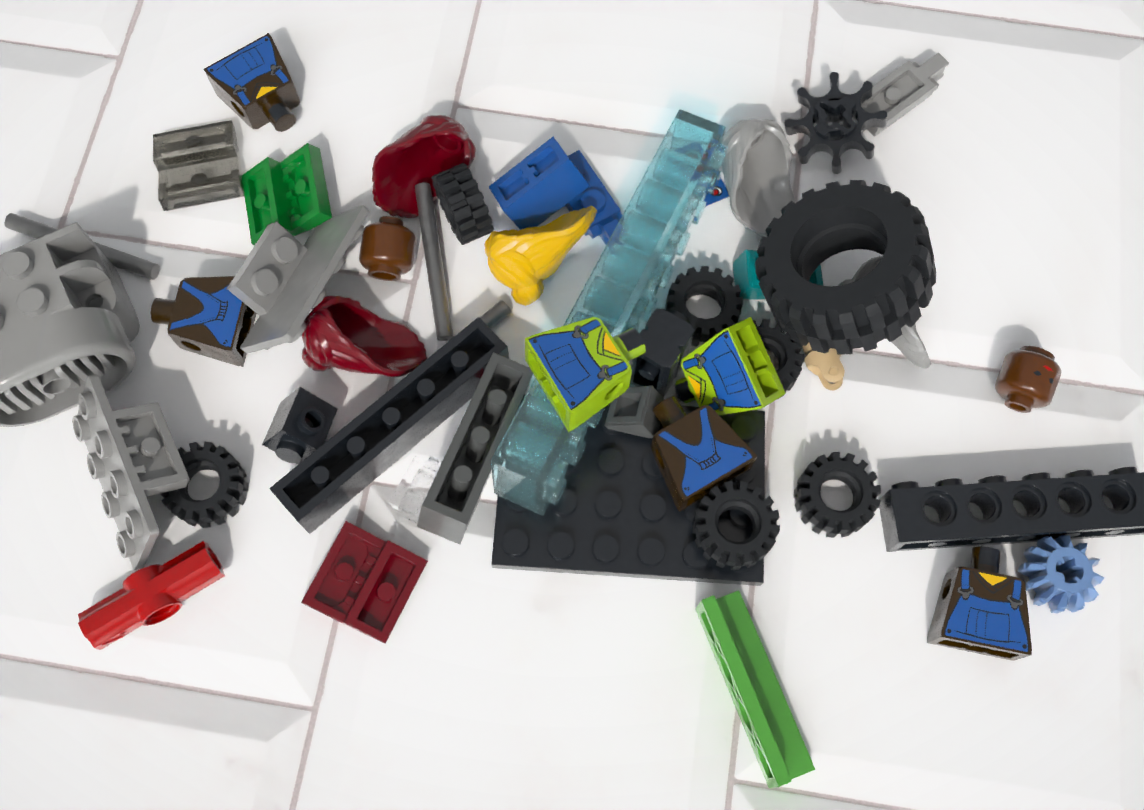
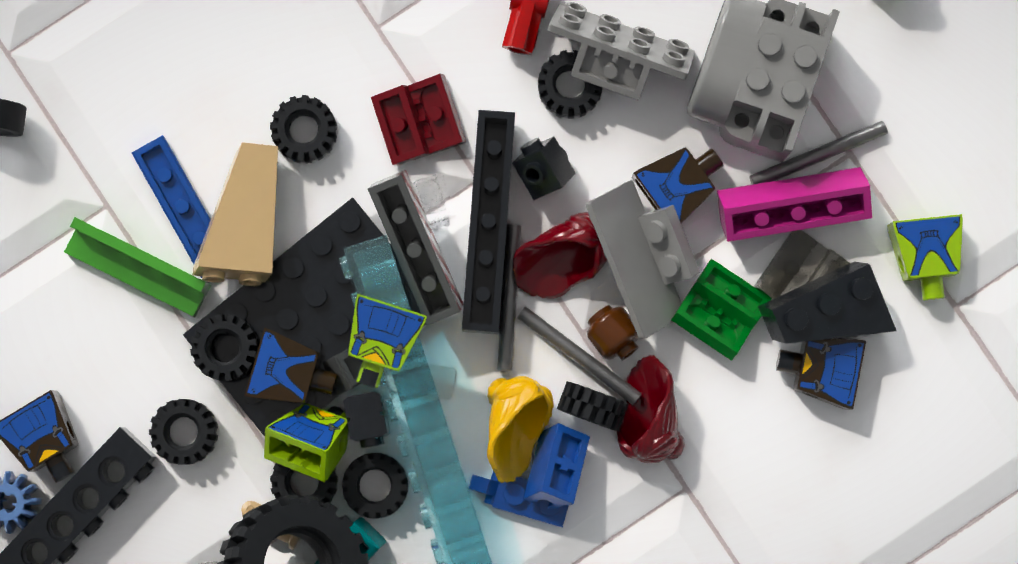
camera: 140 degrees right, 15 degrees up
none -> blue tile [131,135,211,278]
none -> tan slope [192,142,278,286]
none -> black tyre [270,95,338,164]
none -> dark pink brick [717,167,872,242]
none -> black wedge [758,261,897,344]
none -> torso [887,214,963,301]

